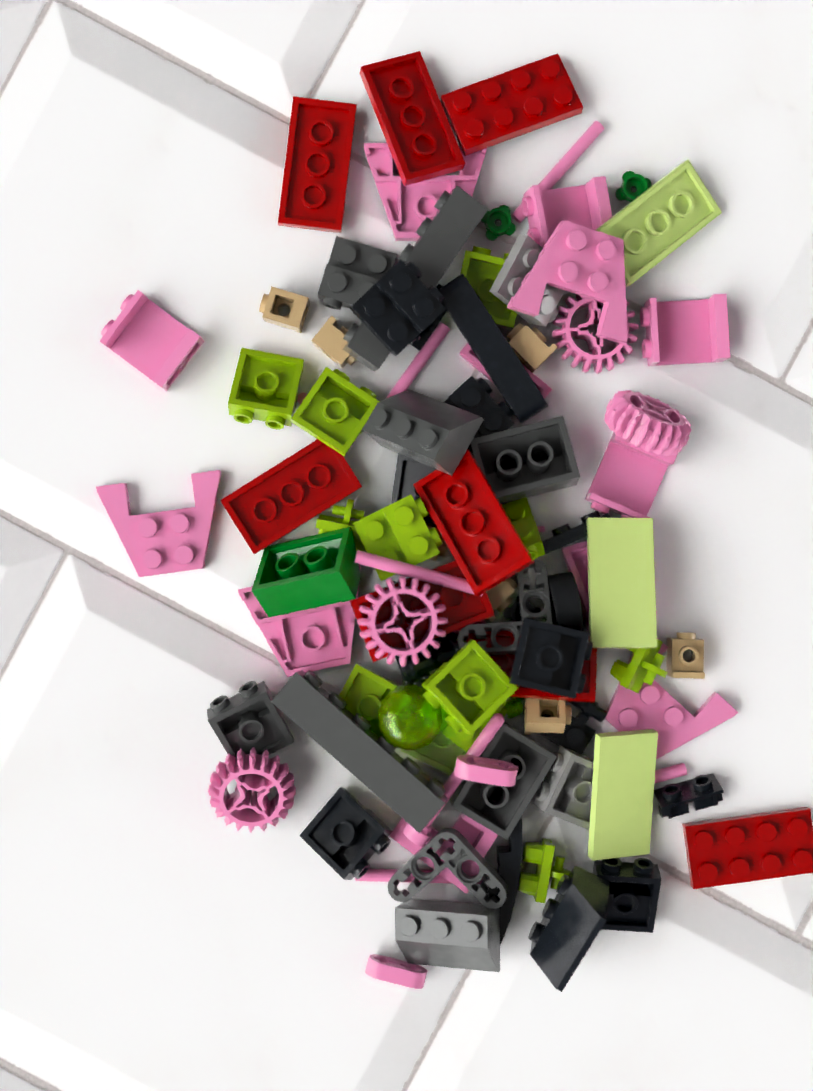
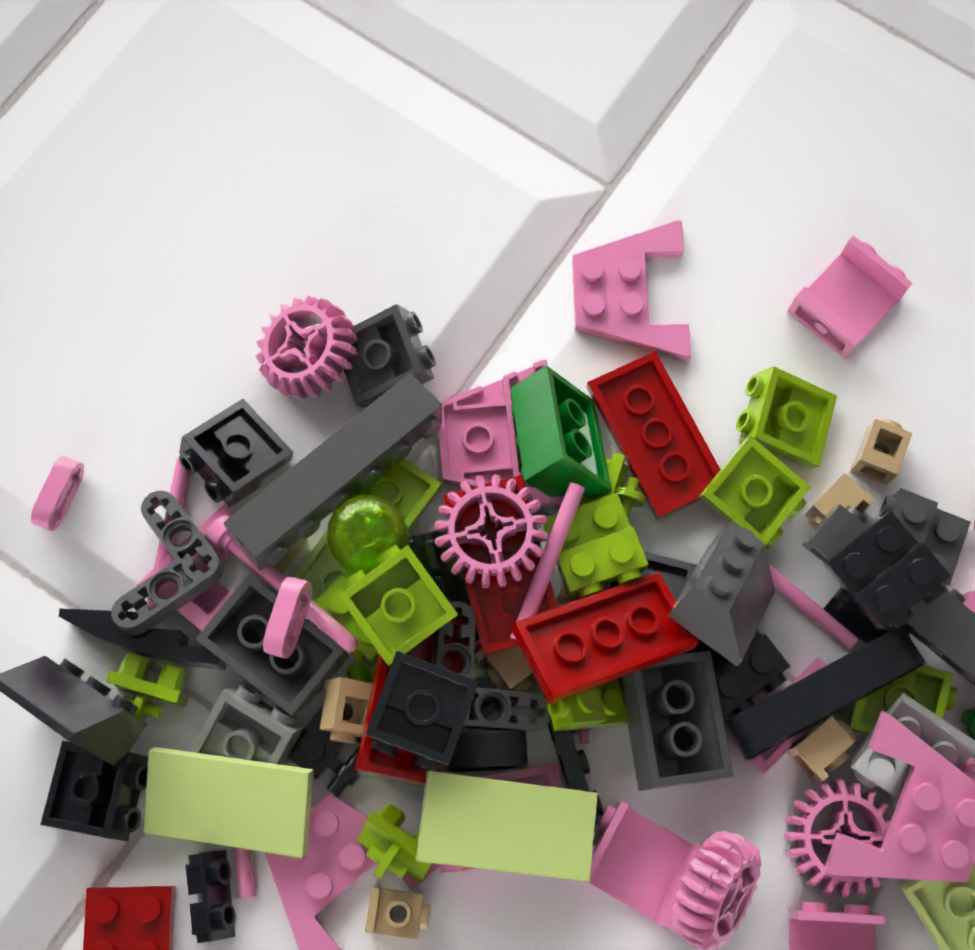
camera: 95 degrees right, 15 degrees down
slope [395,899,501,972] -> none

